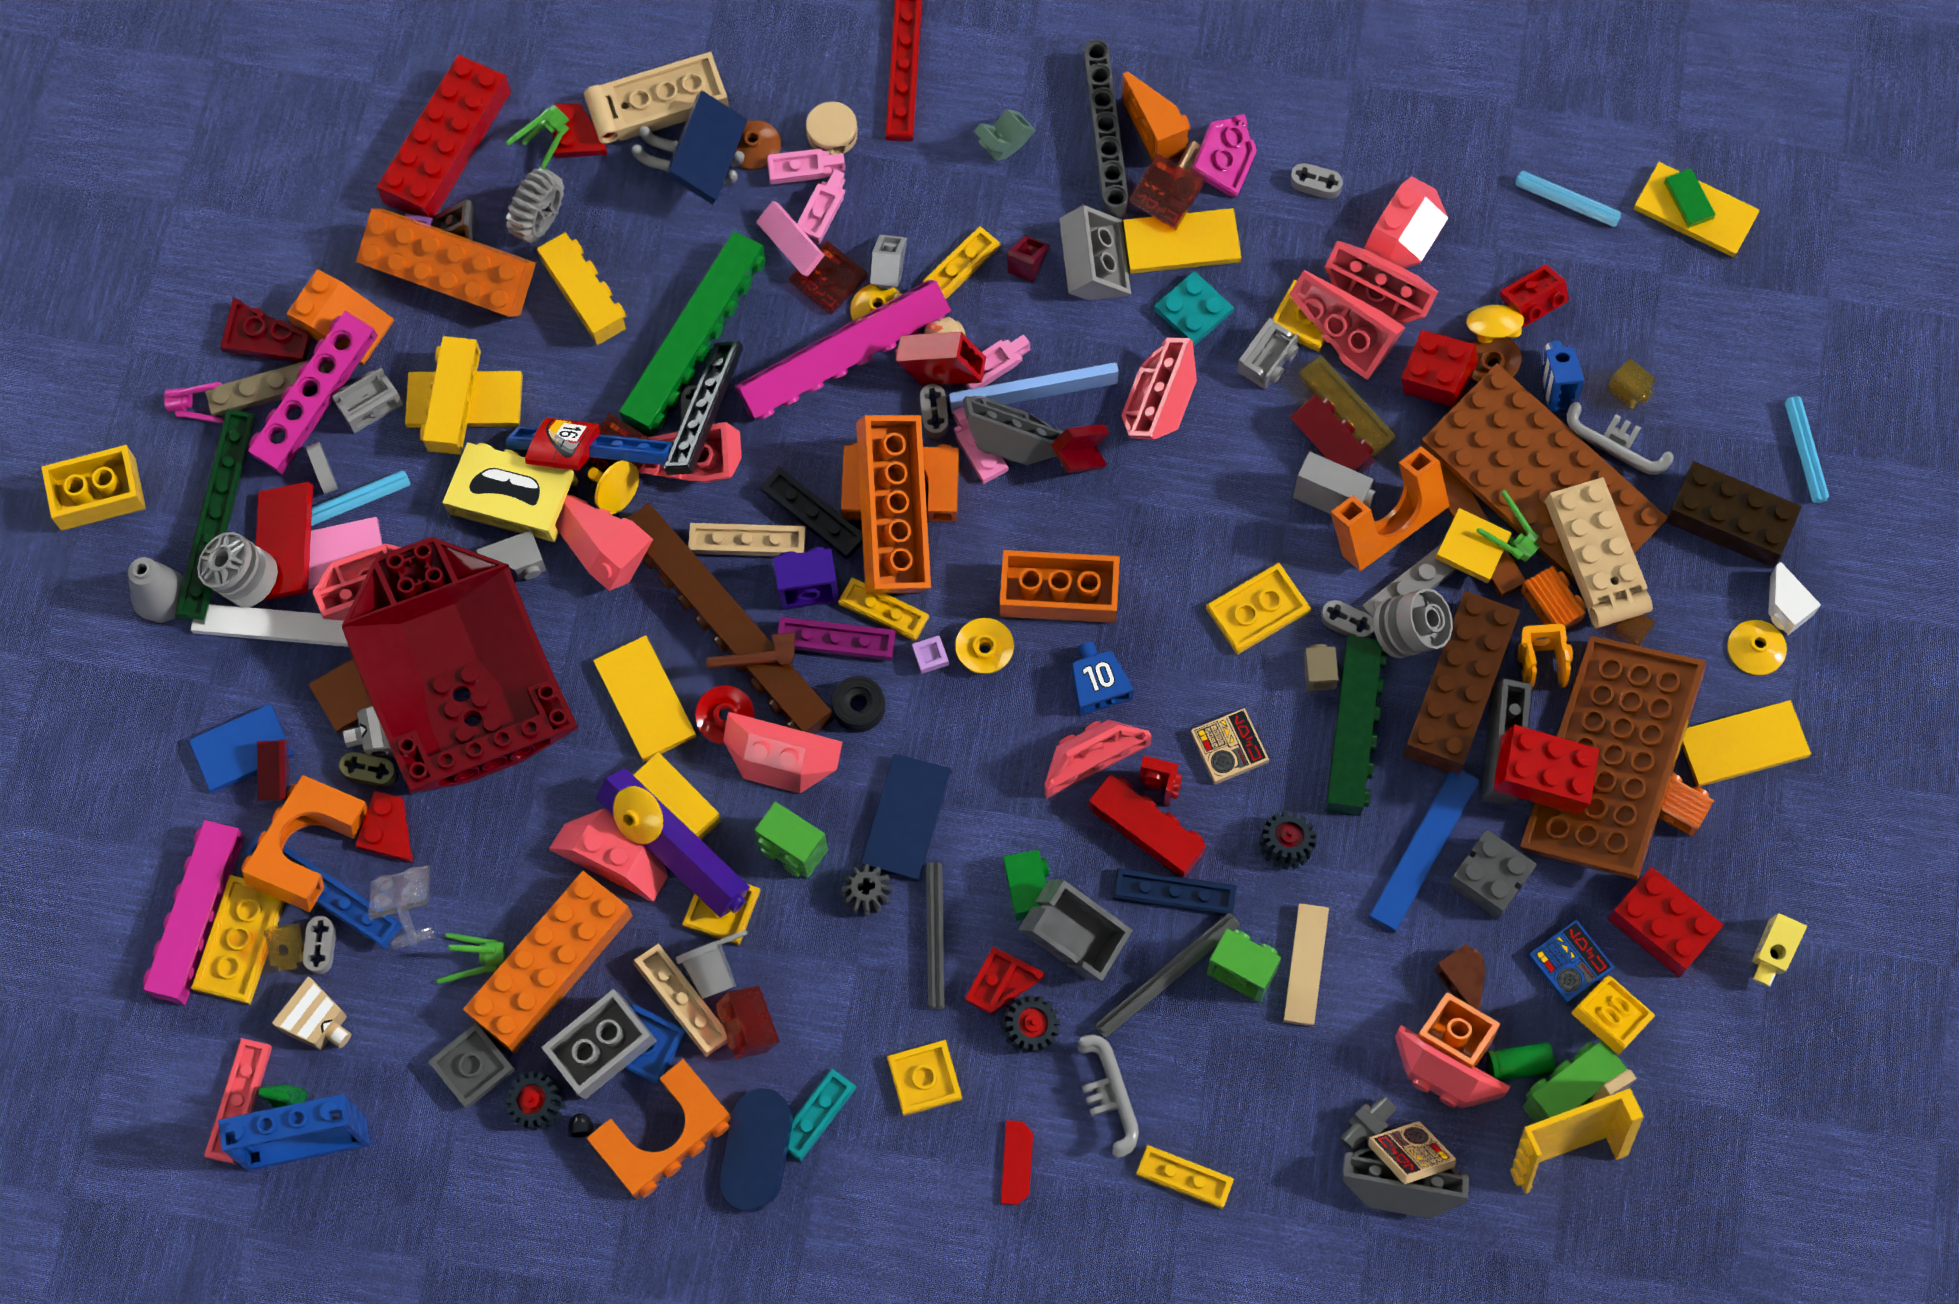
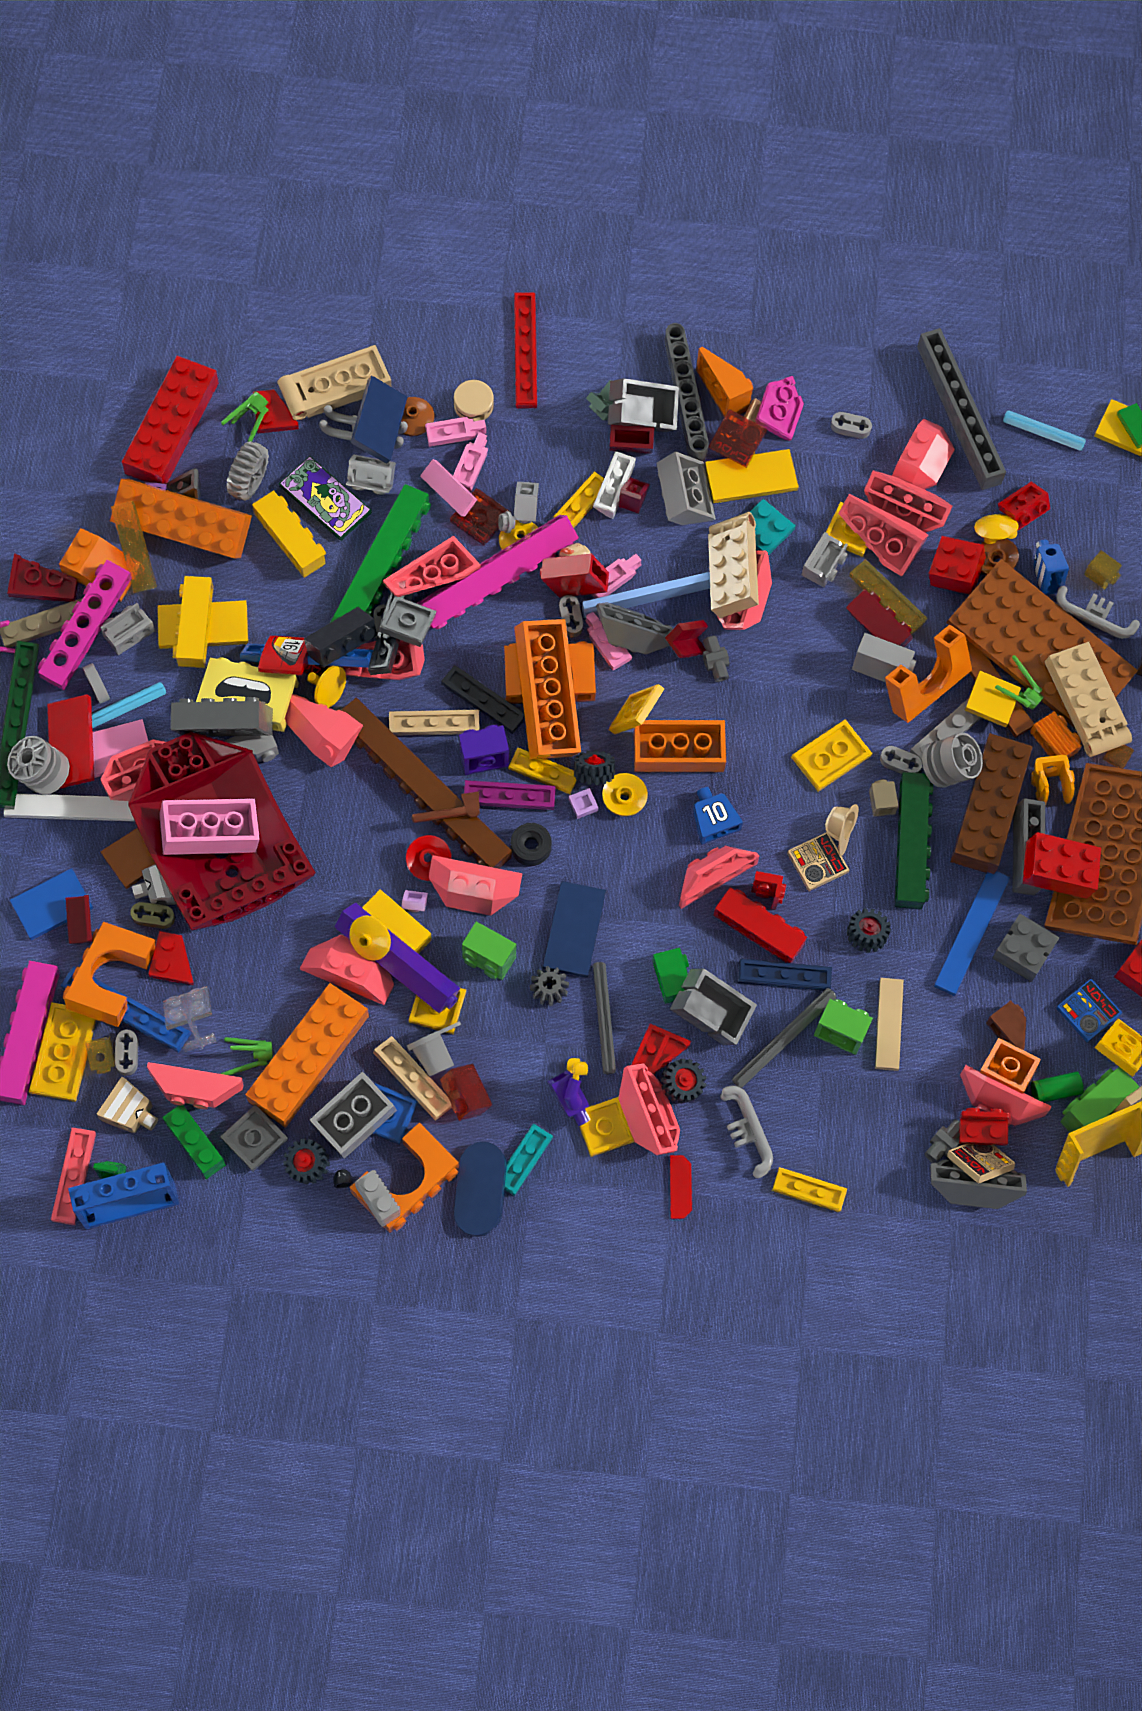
camera: 10 degrees left, 0 degrees up
yellow tile [593,635,697,762] -> none
none -> clear yellow plate [111,501,157,593]
none -> coral wedge [147,1062,244,1109]
none -> bright pink brick [159,799,260,855]
none -> green brick [162,1105,226,1179]
none -> dark grey brick [171,697,273,737]
none -> tile [279,456,372,541]
none -> black brick [304,607,377,668]
none -> light grey hinge [346,454,396,495]
none -> light grey brick [355,1170,401,1227]
none -> tile [379,596,437,647]
none -> coral wedge [383,536,481,597]
none -> lavender plate [402,890,428,912]
none -> light grey plate [498,511,515,533]
none -> dark purple torso [547,1058,590,1126]
none -> black wheel [574,750,615,785]
none -> white slope [593,451,636,519]
none -> dark grey piece [608,378,679,432]
none -> dark red brick [609,425,654,453]
none -> yellow tile [609,684,664,735]
none -> coral wedge [618,1064,680,1155]
none -> dark grey axle [702,636,730,682]
none -> tan hinge [708,512,759,618]
none -> tan piece [825,804,859,856]
none -> dark grey brick [917,328,1006,490]
none -> red bracket [959,1108,1010,1146]

